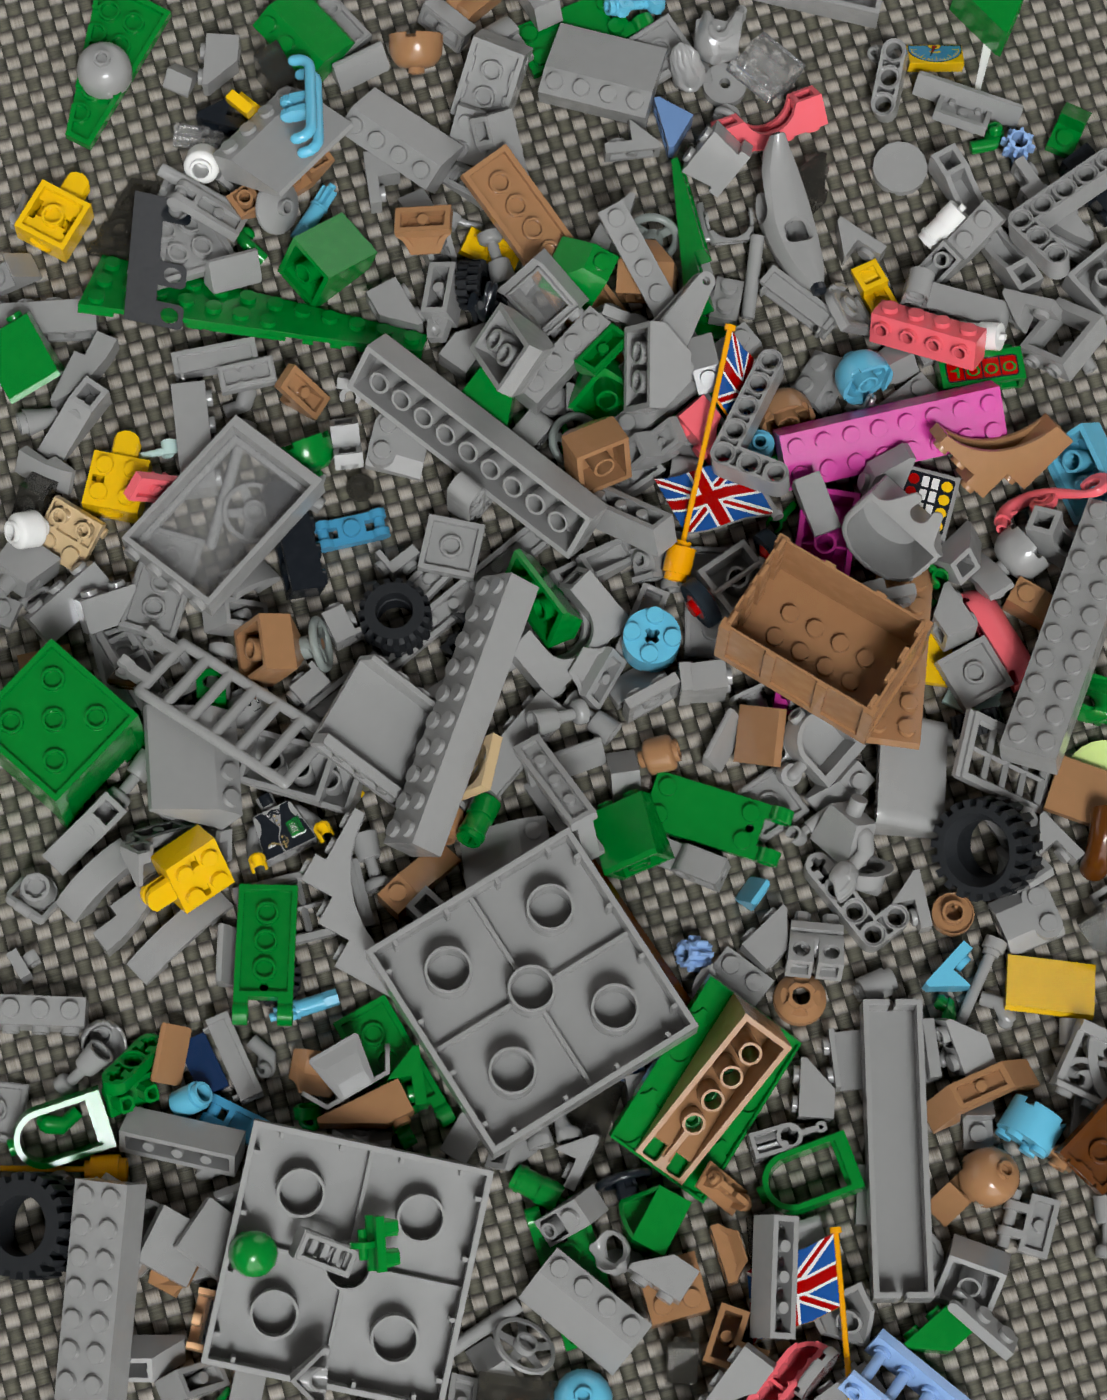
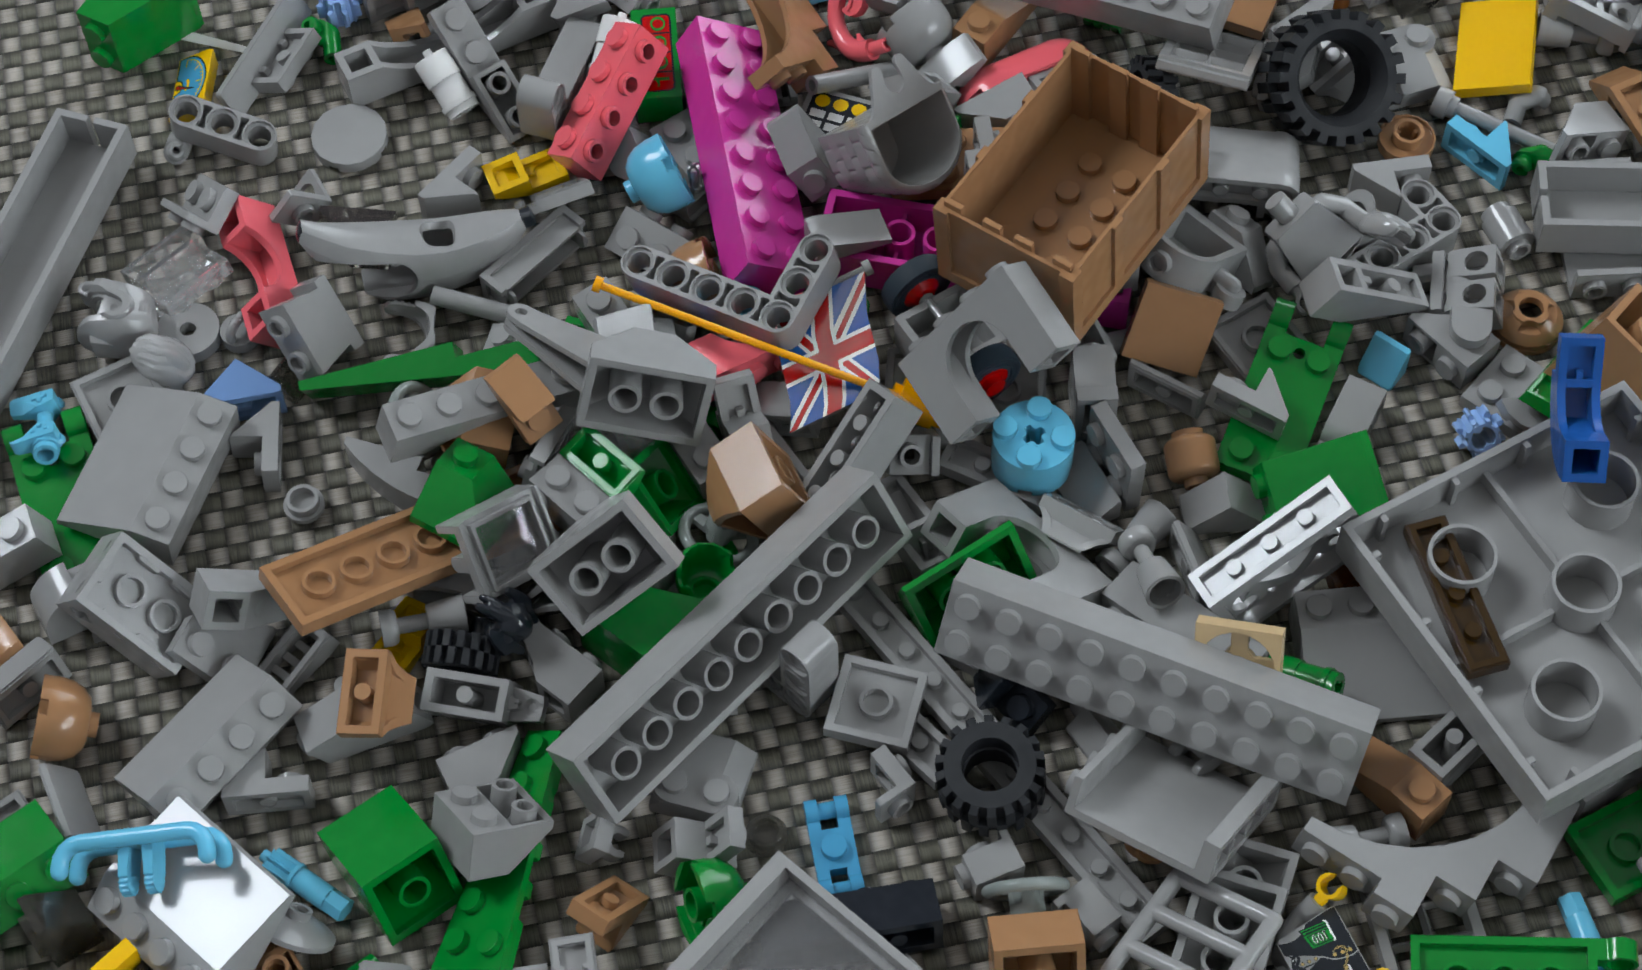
camera: 80 degrees left, 15 degrees down
none -> light grey bracket [160,173,239,236]
none -> light grey bracket [269,169,332,226]
none -> light grey plate [283,484,325,524]
none -> medium nougat tile [384,7,431,42]
none -> light grey slope [431,778,554,882]
none -> medium nougat slope [483,353,563,446]
none -> green hair [675,542,735,599]
none -> light grey piece [805,61,898,95]
none -> light grey arch [898,261,1081,445]
none -> light grey slope [1205,367,1289,441]
none -> light grey slope [1299,256,1429,322]
none -> dark brown tile [1403,515,1511,680]
none -> light grey tile [1449,305,1493,349]
none -> blue arch [1550,333,1610,483]

